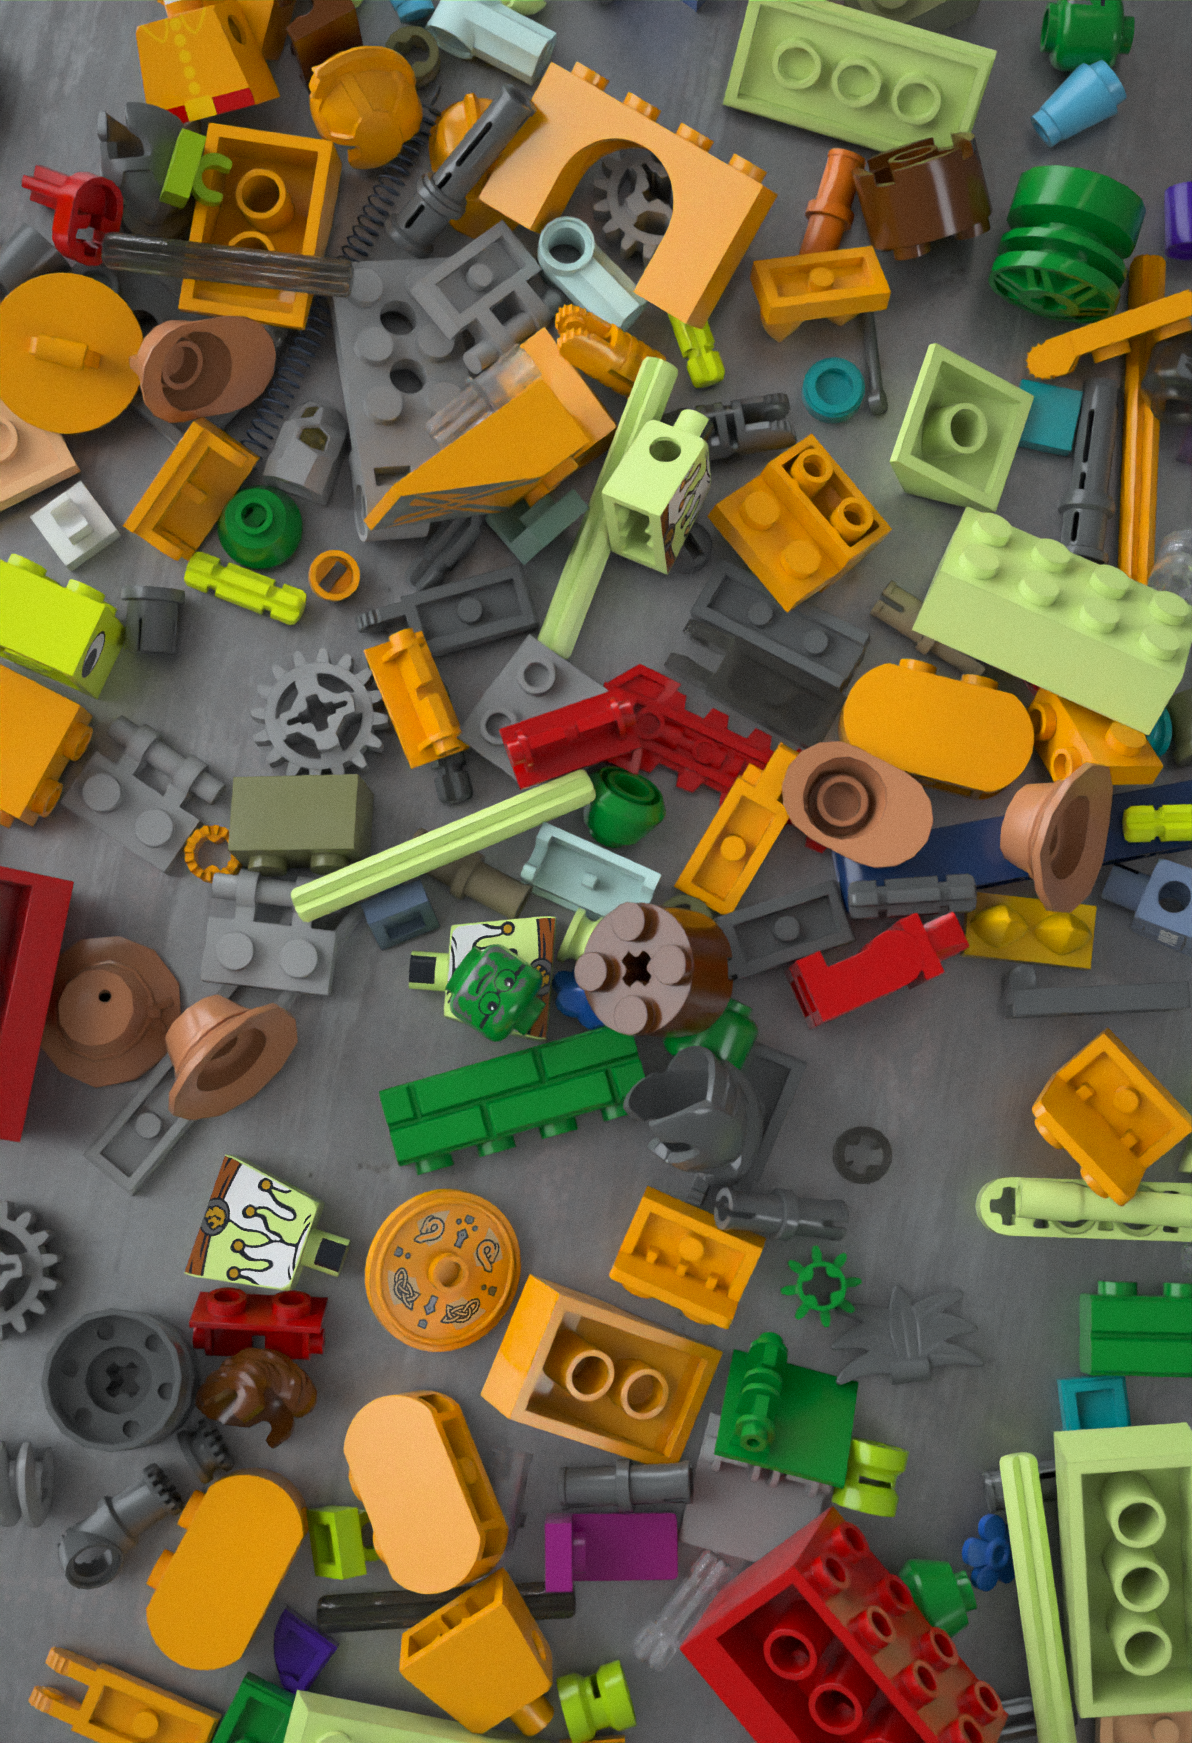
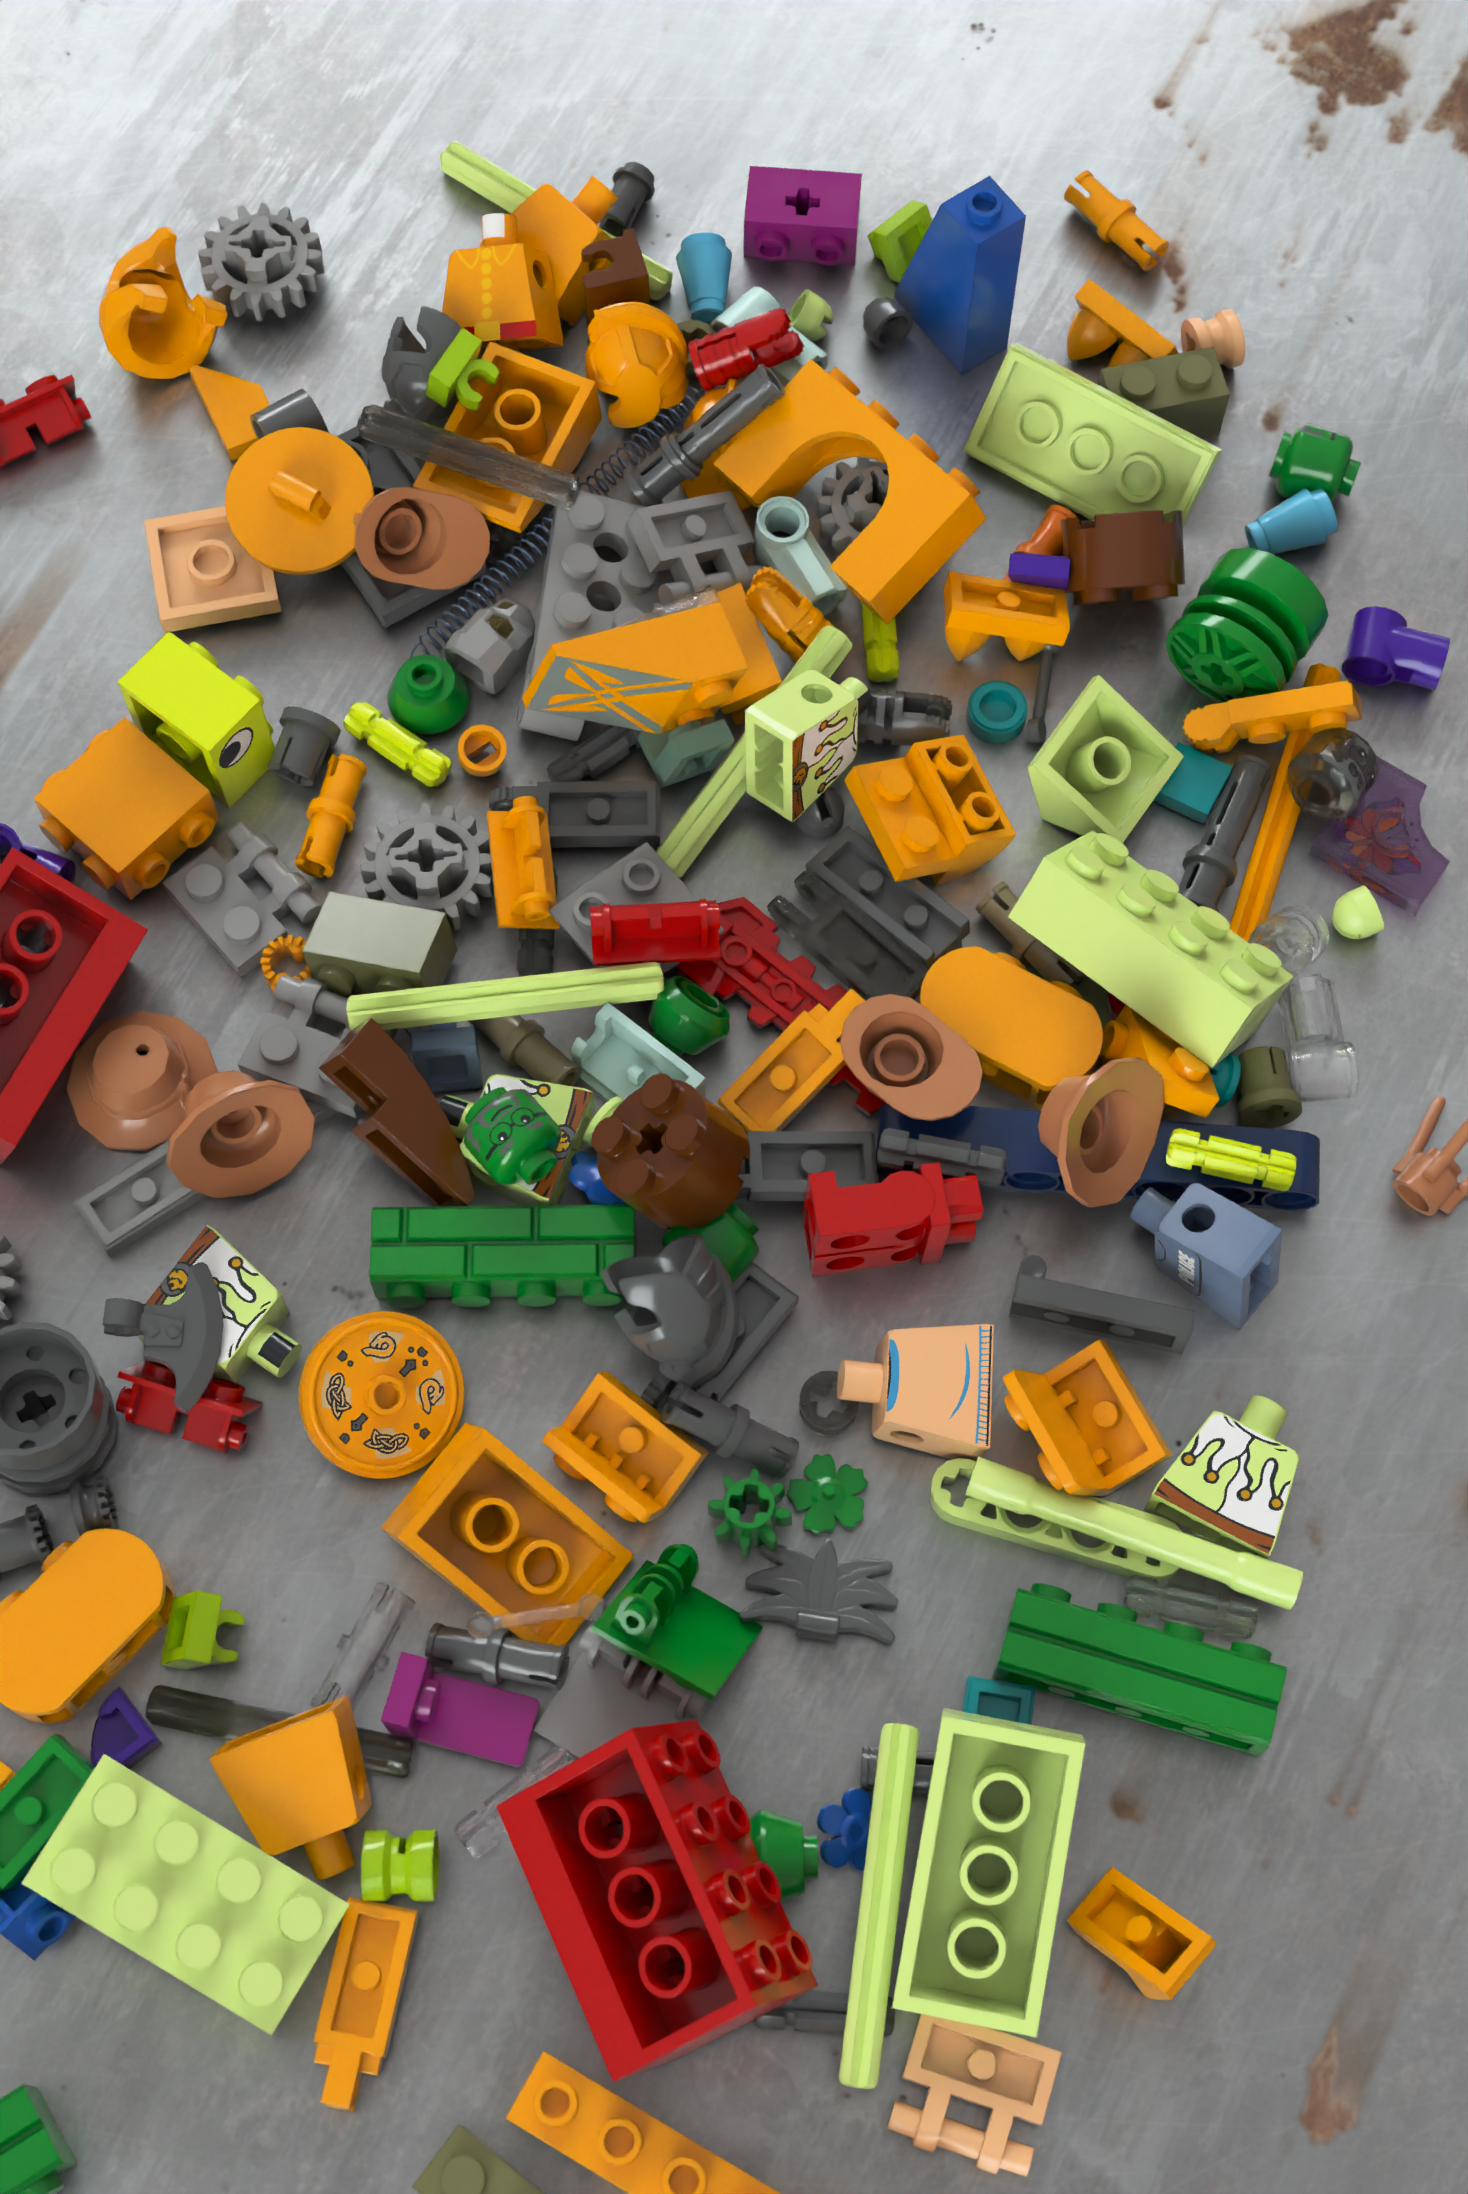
camera: 15 degrees right, 15 degrees down
red piece [21,165,123,266] -> none
white tile [30,481,121,572] -> none
light orange hinge [123,417,260,561] -> none
reddish brown hair [194,1347,317,1449] -> none
light orange brick [343,1390,509,1594] -> none
lime wheel [831,1436,909,1518] -> none
yellow tile [960,892,1097,971] -> none
none -> dark grey piece [103,1262,223,1413]
none -> light orange pin [295,754,367,878]
none -> reddish brown slope [319,1017,476,1206]
none -> clear hinge [466,1593,607,1639]
none -> red hinge [688,308,804,392]
none -> green plant [786,1454,868,1535]
none -> light nougat torso [837,1324,994,1461]
none -> dark purple tile [1008,552,1071,590]

